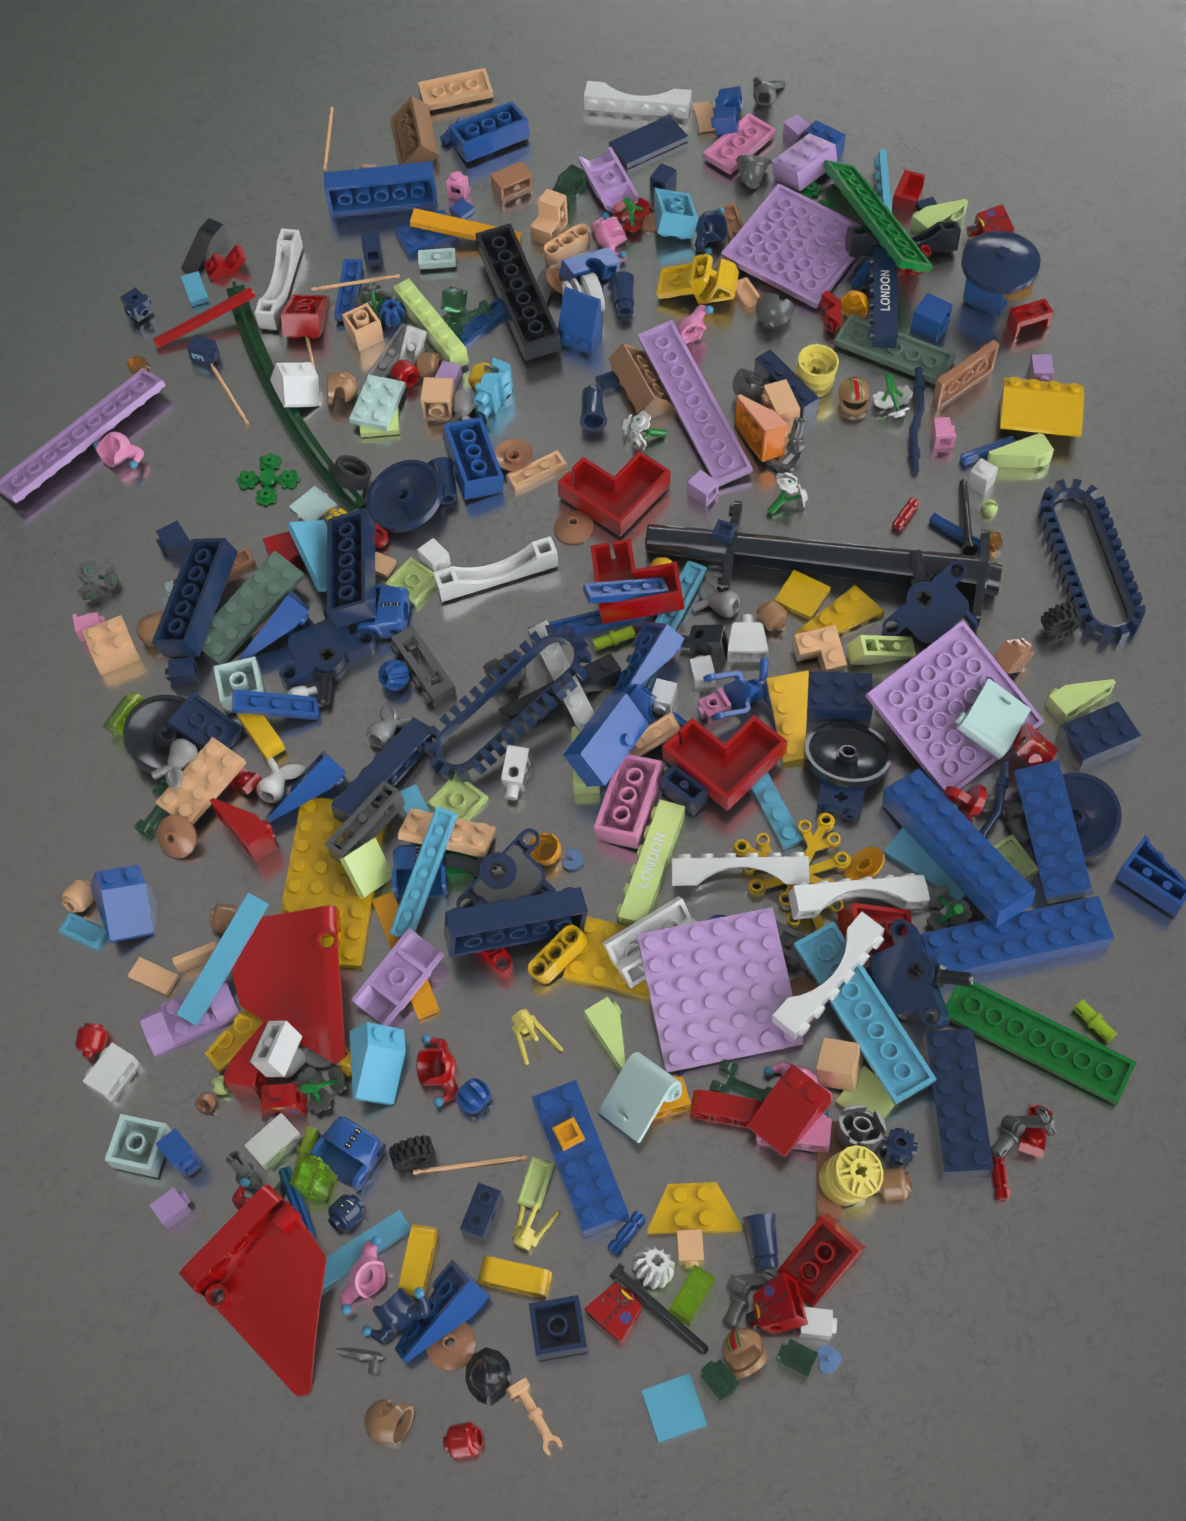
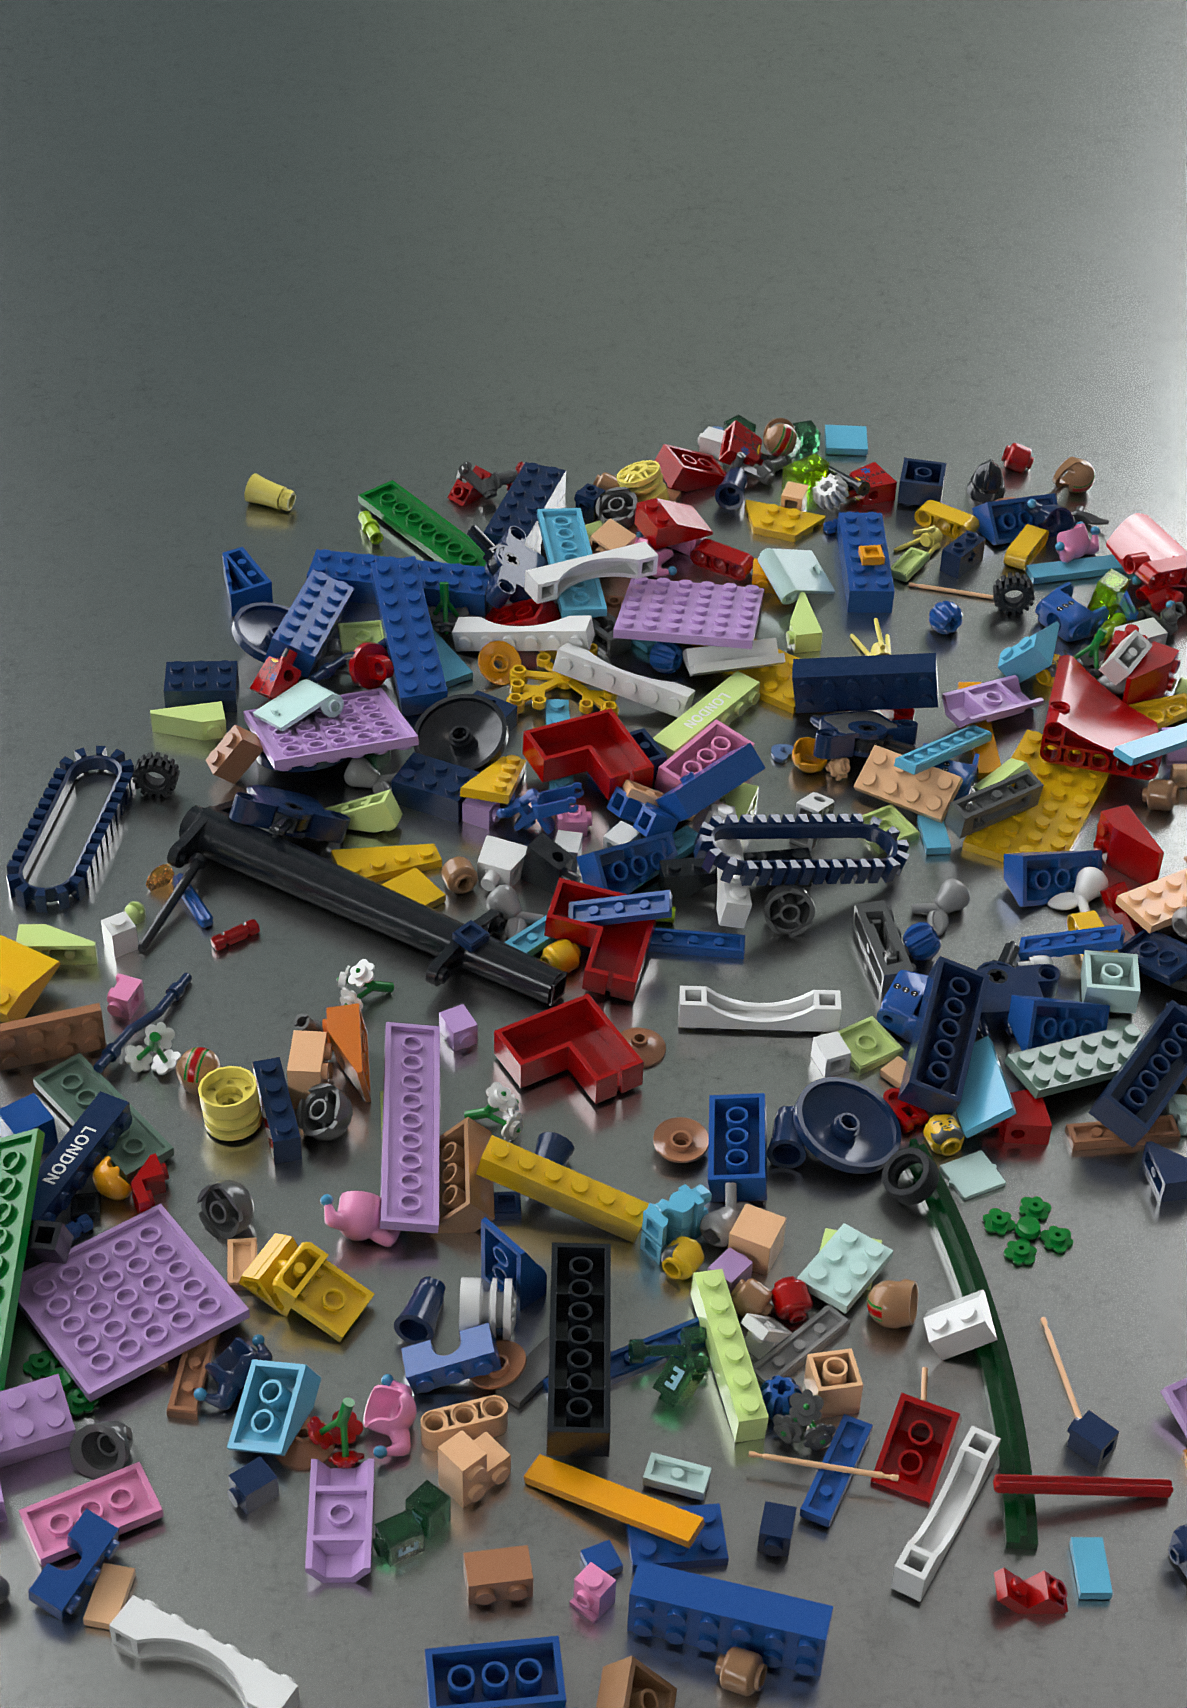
camera: 165 degrees left, 20 degrees down
black slope [181,218,228,273] -> none
dark blue head [328,1194,365,1231] -> none
dark blue brick [331,717,435,823] -> none
red piece [416,1034,459,1107] -> none
light nougat tile [506,450,567,493] -> none
light nougat piece [506,1378,562,1456] -> none
dark blue tile [609,114,688,169] -> none
clear green bar [709,1059,773,1103] -> none
light nougat brick [791,625,847,672] -> none
blue axle [960,436,1015,465] -> none
none -> yellow brick [476,1135,649,1243]

